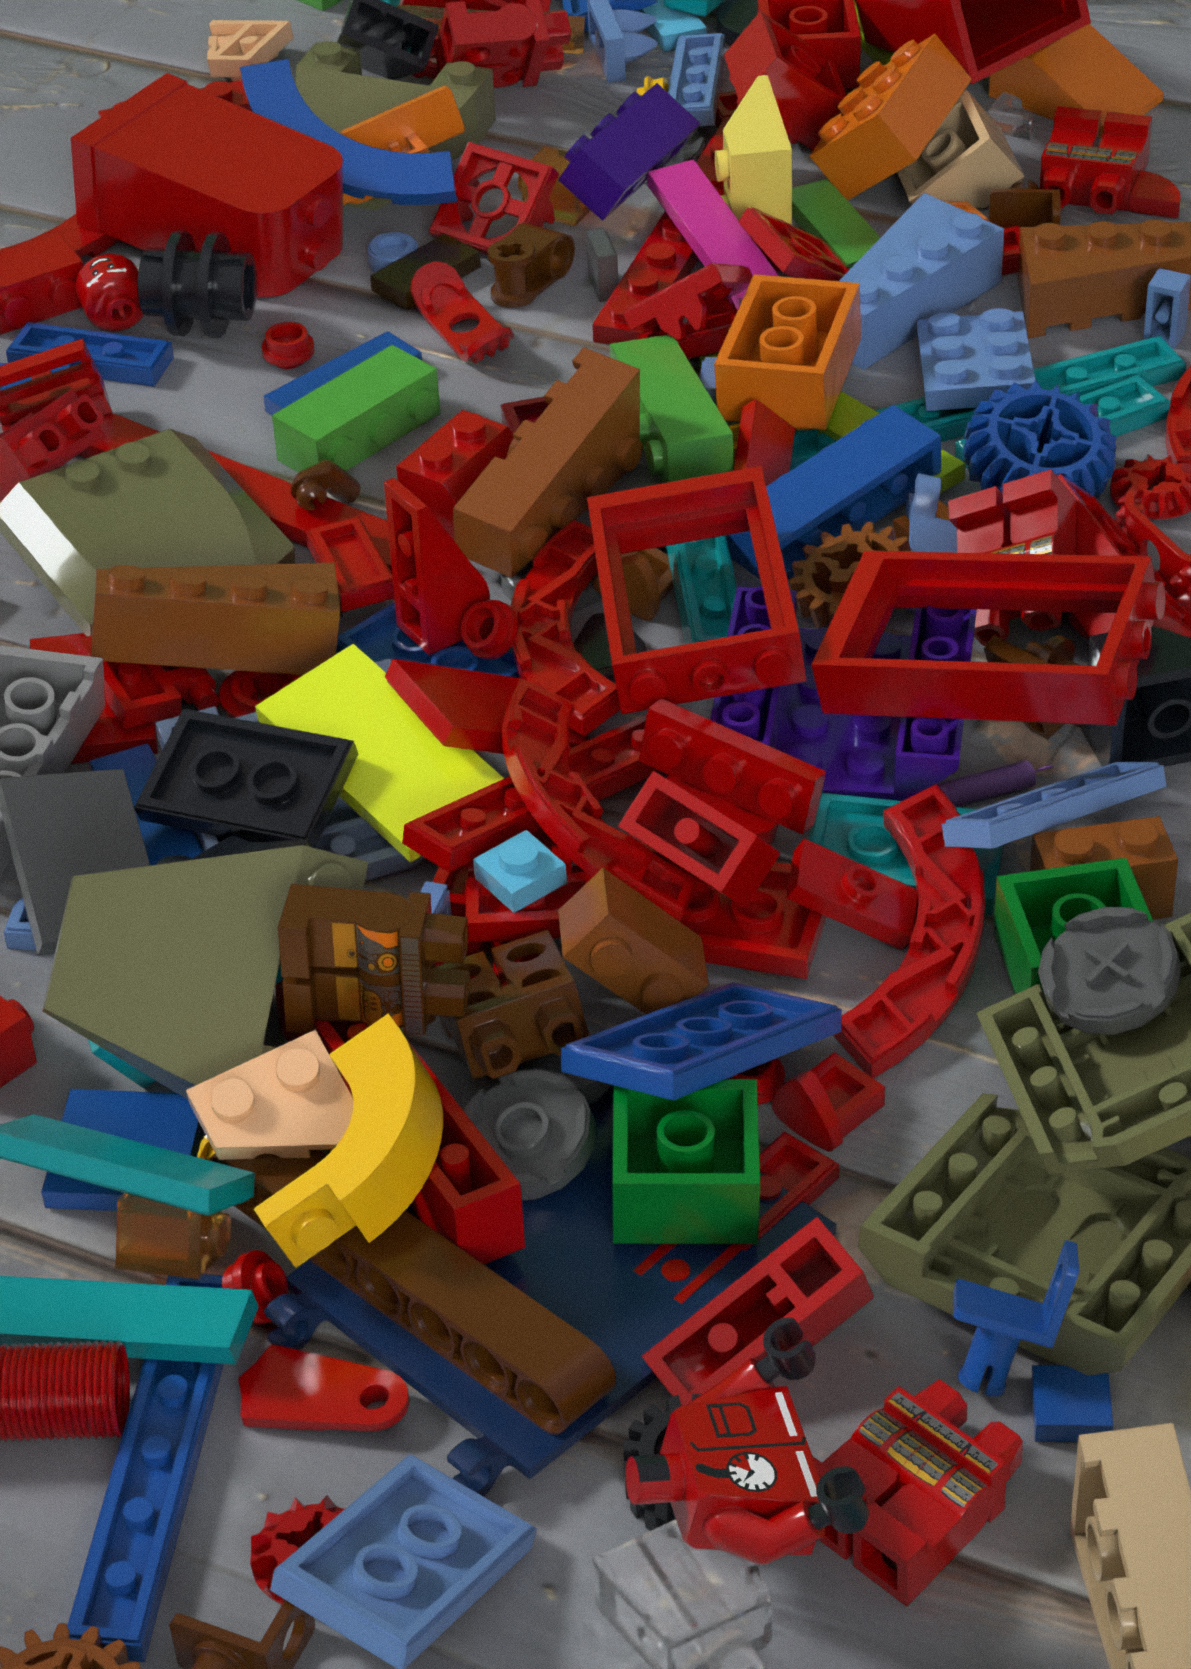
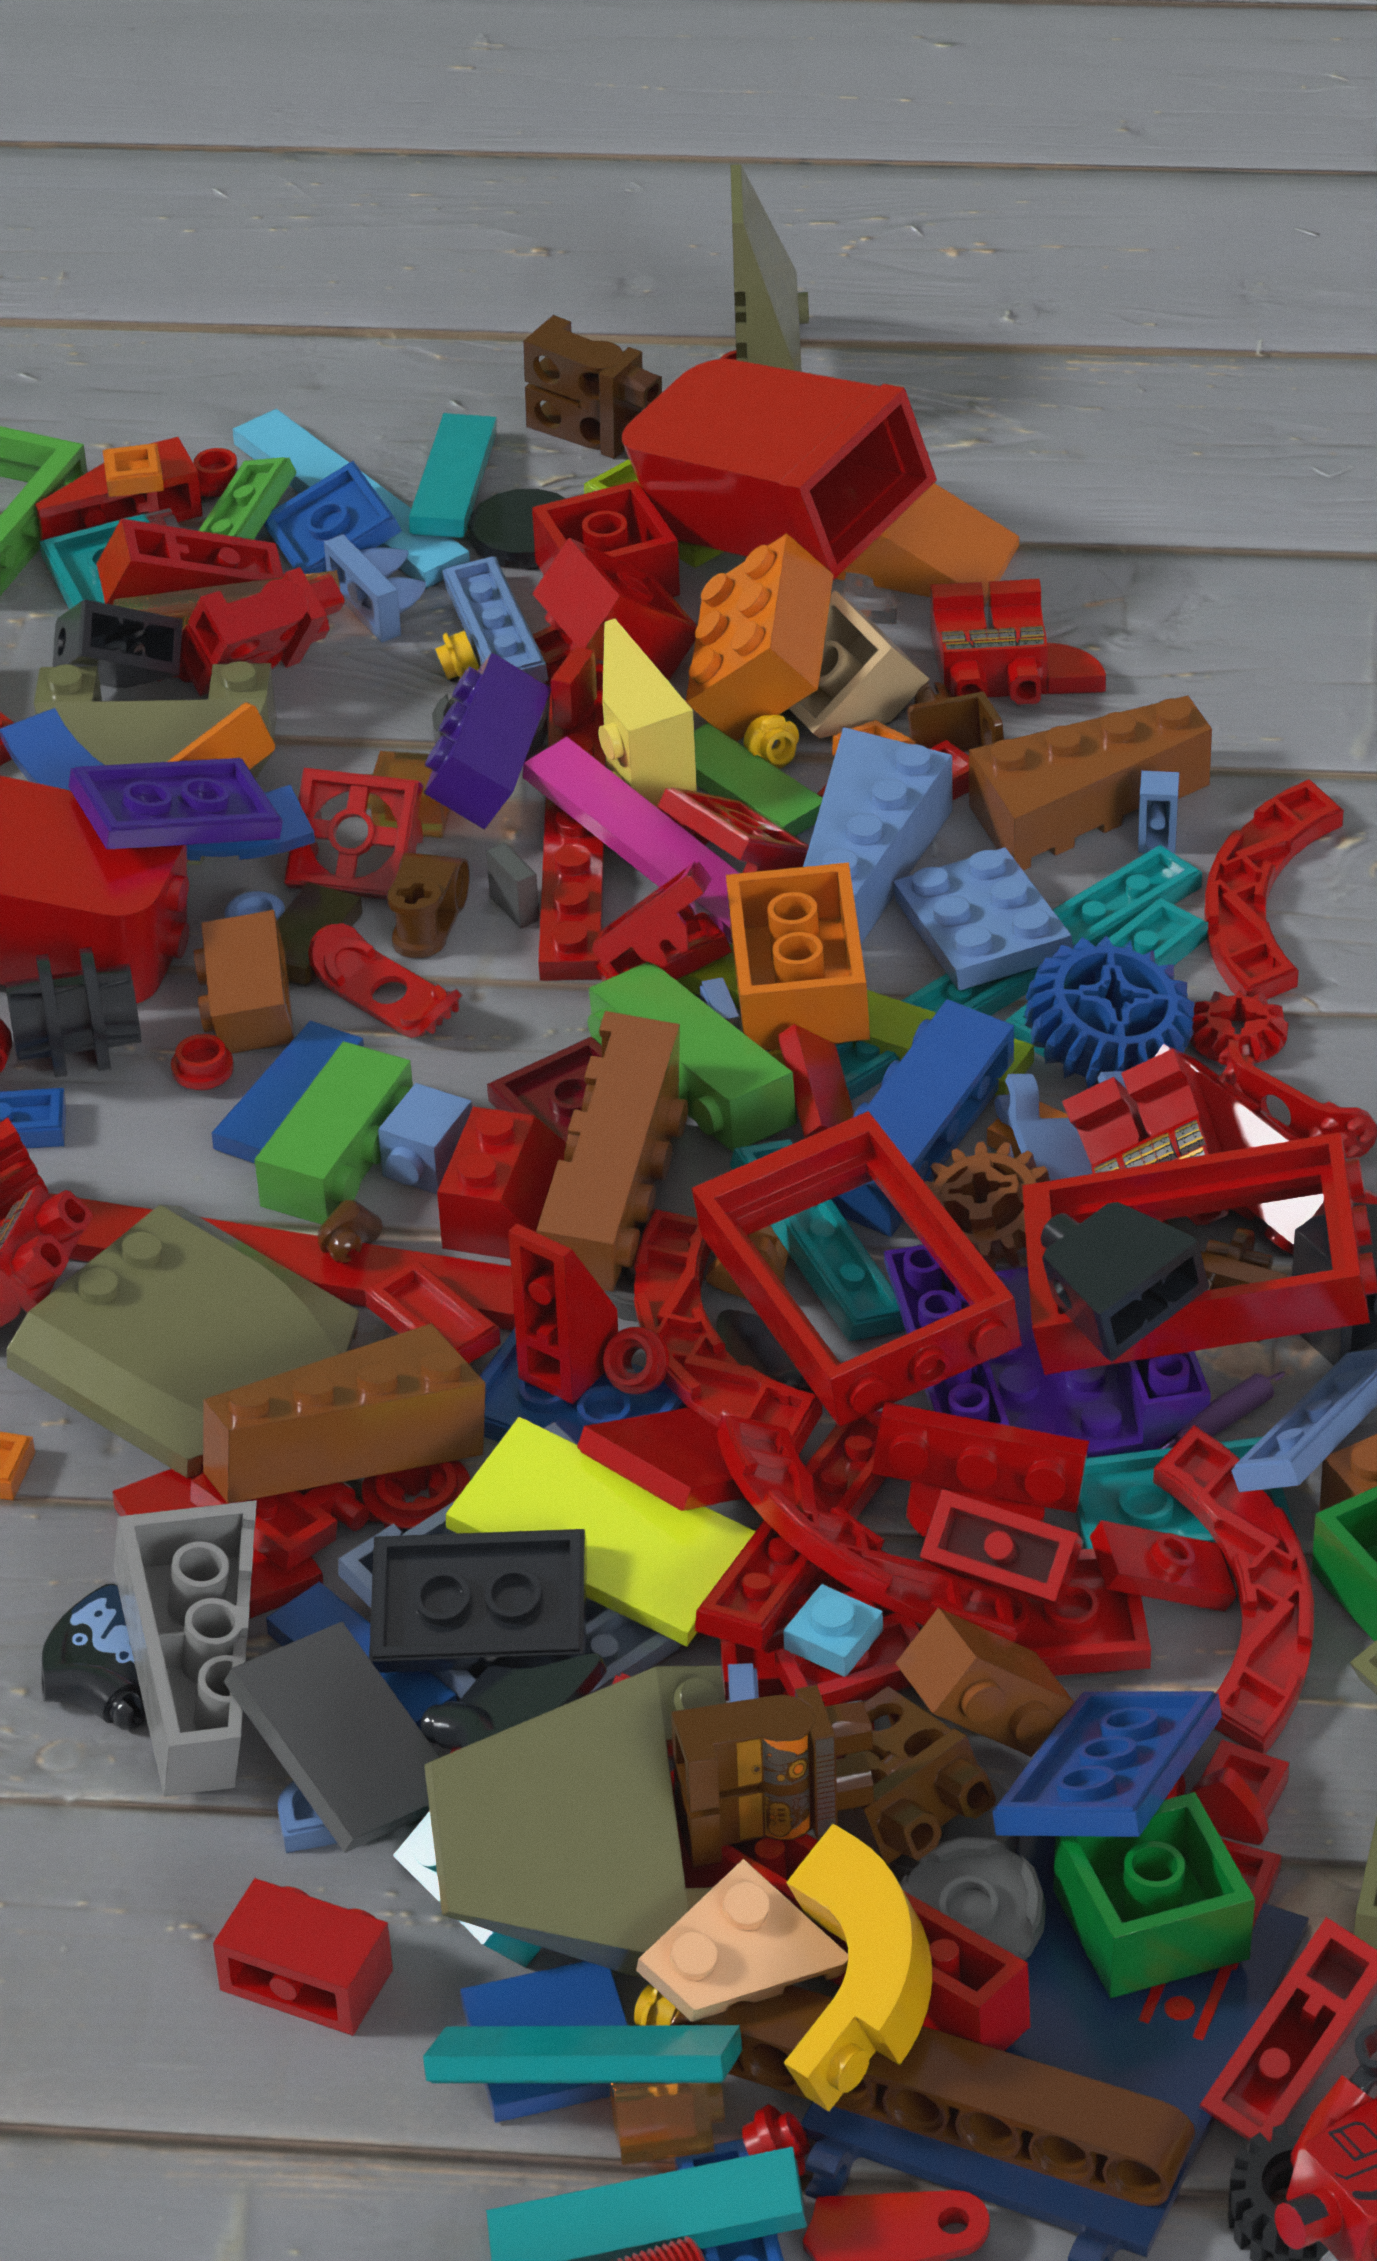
camera: 20 degrees left, 0 degrees up
none -> dark purple tile [68,758,283,850]
none -> dark orange brick [193,910,295,1054]
none -> medium blue brick [378,1083,472,1194]
none -> red tile [550,647,597,730]
none -> yellow plate [744,715,799,768]
none -> black torso [1041,1202,1209,1362]

